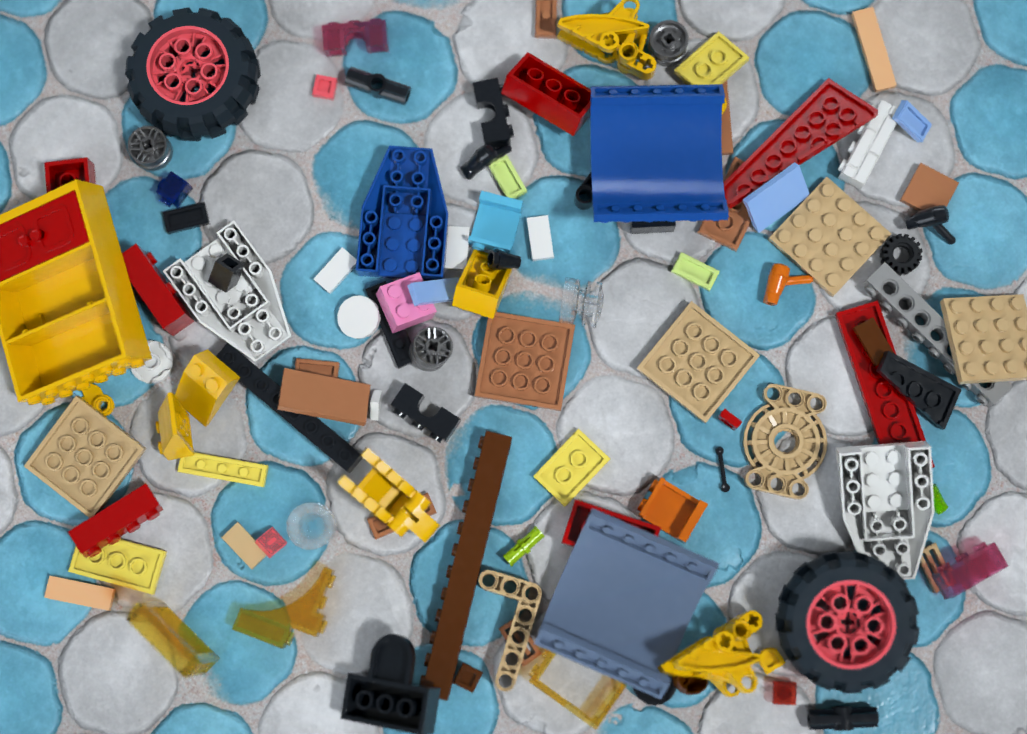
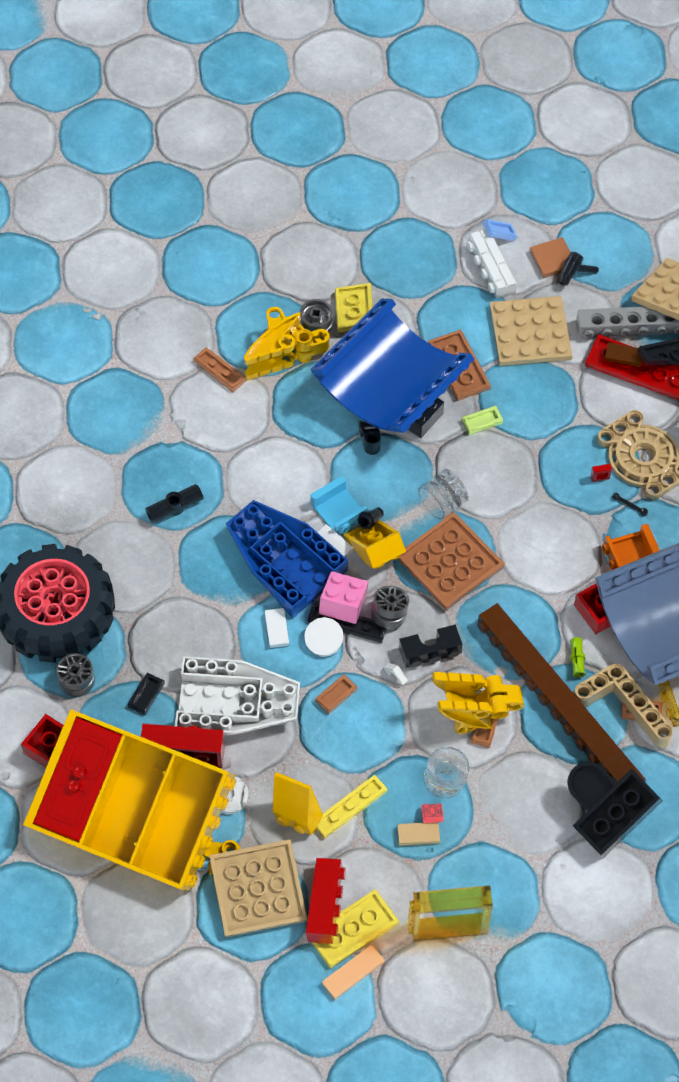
camera: 55 degrees left, 20 degrees down
clear blue brick [156,171,193,209] -> none
yellow slope [175,349,240,427] -> none
black brick [208,253,245,293] -> none
black brick [216,343,363,473] -> none
clear yellow arch [232,567,336,649] -> none
nougat tile [277,368,371,426] -> none
coral tile [312,74,338,100] -> none
clear pink arch [322,18,389,57] -> none
light blue tile [407,277,459,306] -> none
reddish brown tile [453,662,483,693] -> none
black piece [460,144,512,180] -> none
black arch [473,78,514,148] -> none
yellowish green tile [488,154,527,199] -> none
red brick [501,52,591,136] -> none
white tile [527,215,554,261] -> none
light yellow tile [533,429,610,507] -> none
tan plate [637,301,760,423] -> none
red wing [724,78,878,209] -> none
light blue tile [743,162,810,233] -> none
orange piece [763,263,813,306] -> none
light nougat tile [851,7,897,93] -> none
black tyre [880,234,923,276] -> none

